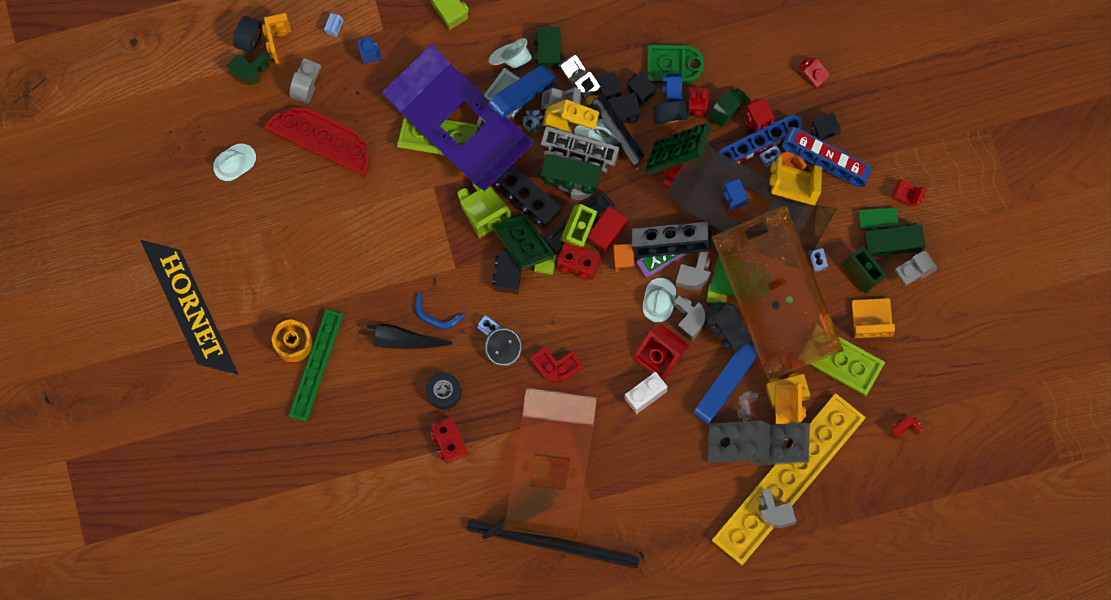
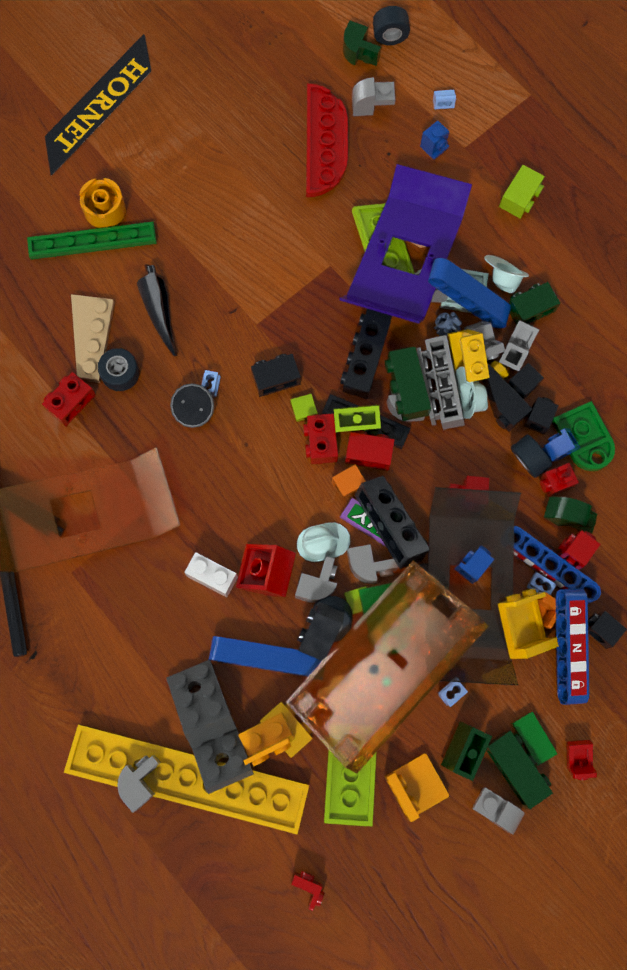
camera: 55 degrees right, 0 degrees up
light aqua piece [213,144,256,181] -> none
light orange bracket [262,13,292,64] -> none
blue animal [415,292,465,329] -> none
lime hips [458,183,511,238] -> none
dark green tile [492,214,555,270] -> none
red plate [530,347,584,382] -> none
black tile [592,93,644,165] -> none
dark green tile [645,122,712,175] -> none
clear bracket [736,391,758,422] -> none
none -> tan wing [71,294,115,383]

